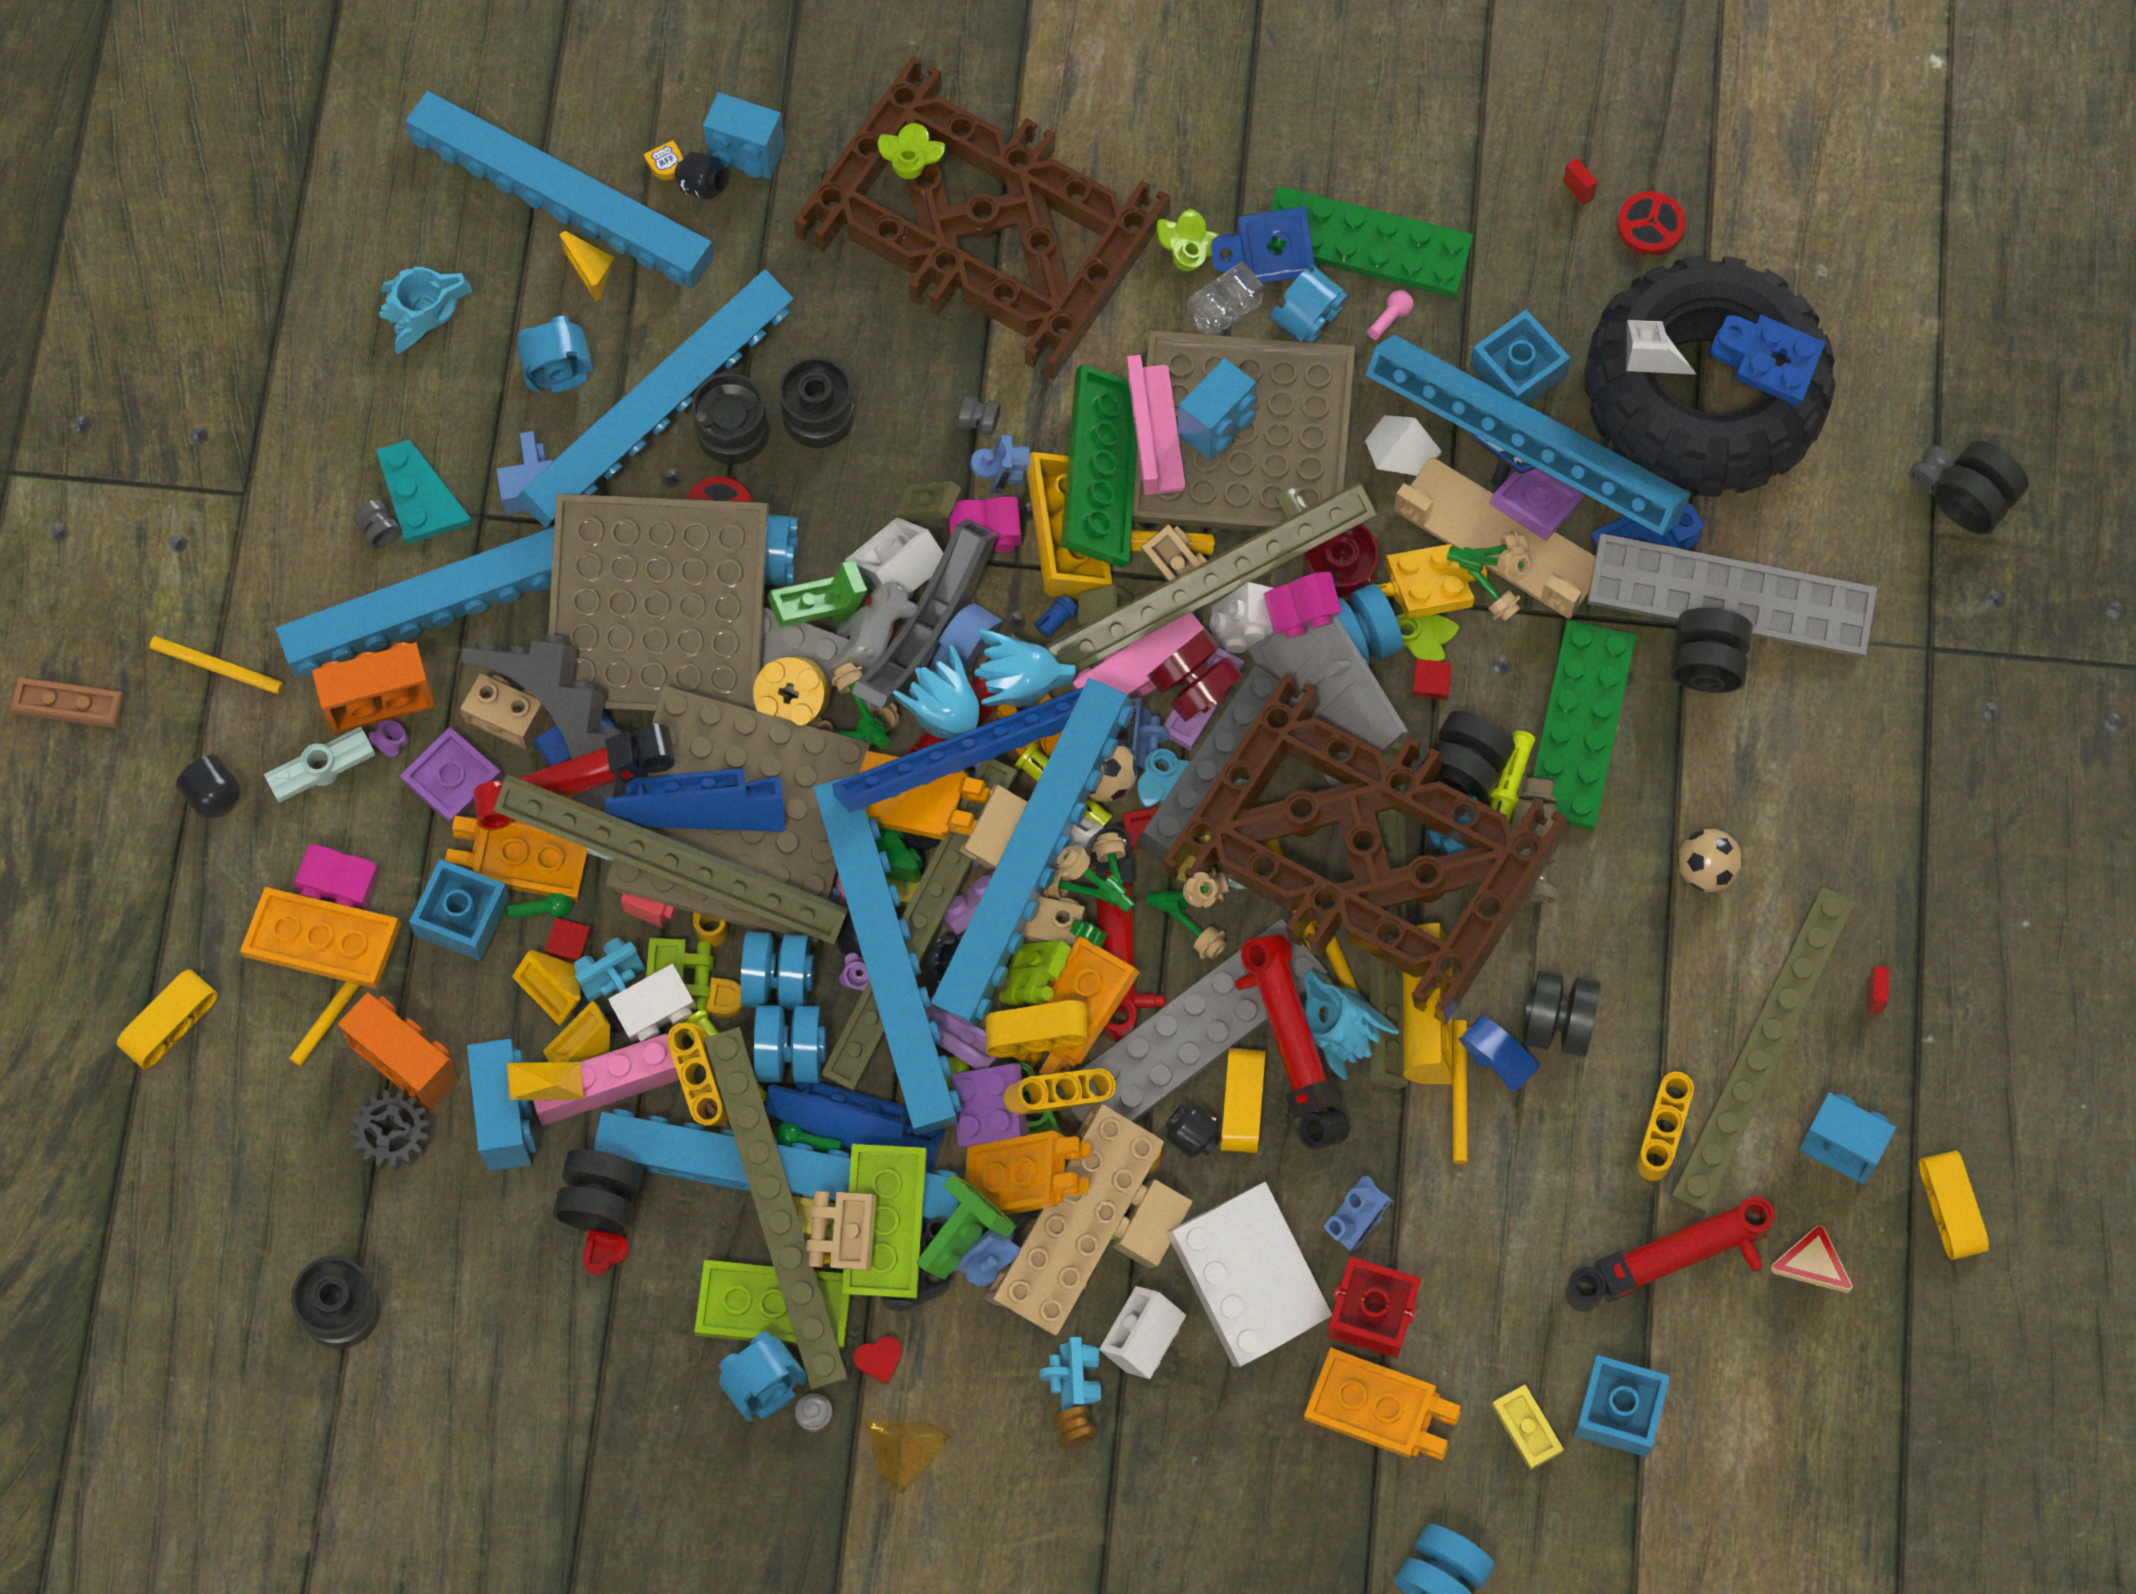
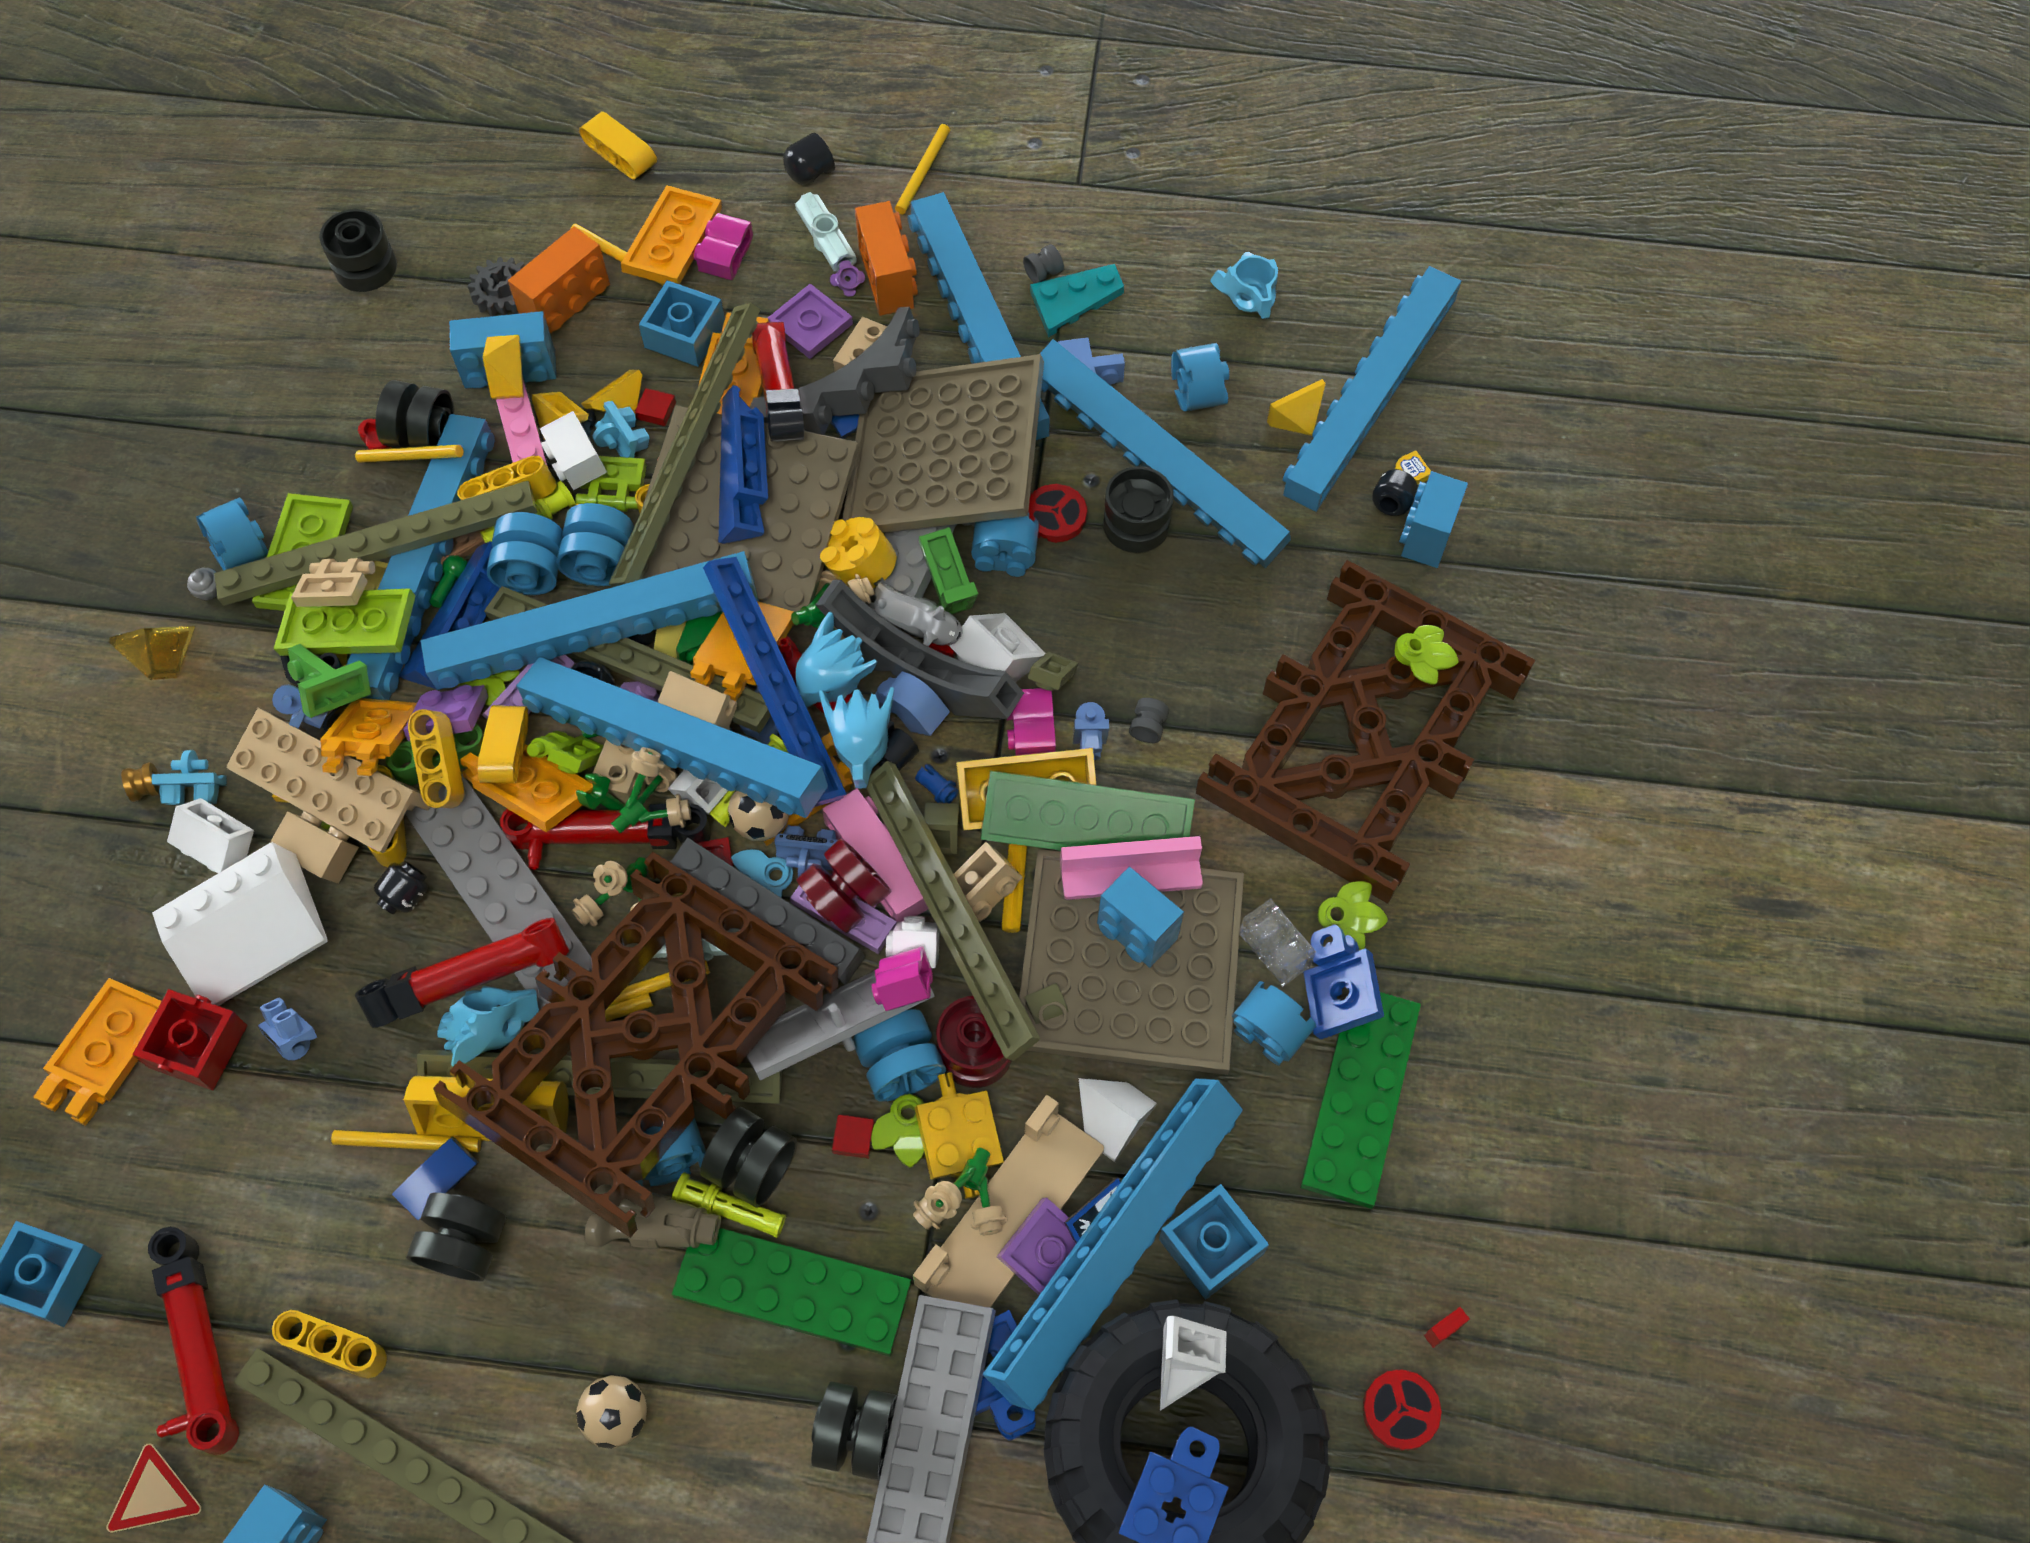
camera: 90 degrees right, 5 degrees down
medium nougat tile [10,677,124,728] -> none
green bar [505,893,574,920] -> none
pearl dark grey wheel [779,357,855,448] -> none
red tile [854,1337,902,1385] -> none
yellow beam [1221,1048,1266,1154] -> none
bright pink bar [1367,290,1414,340] -> none
light yellow plate [1492,1385,1564,1471] -> none
none -> yellow bar [355,445,464,463]

